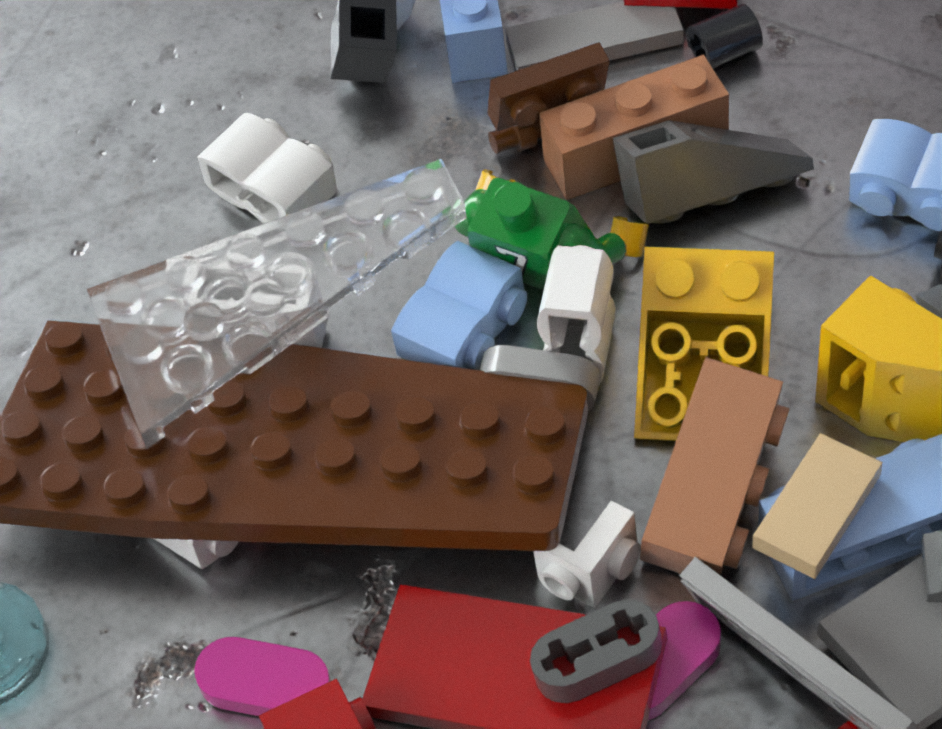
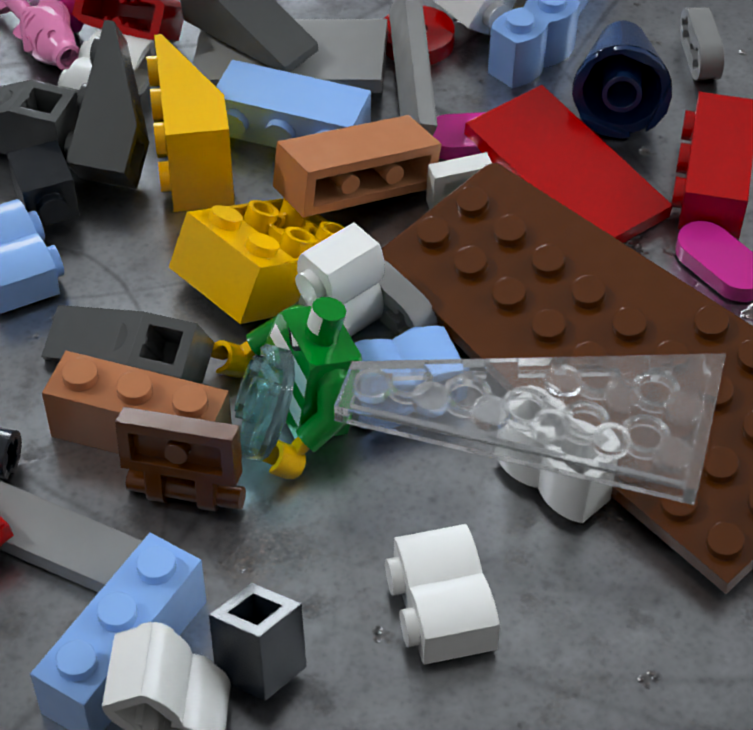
camera: 150 degrees left, 5 degrees down
dark grey beam [530,599,662,703] -> none
tan tile [752,433,883,579] -> none
none -> clear light blue tile [234,343,295,462]

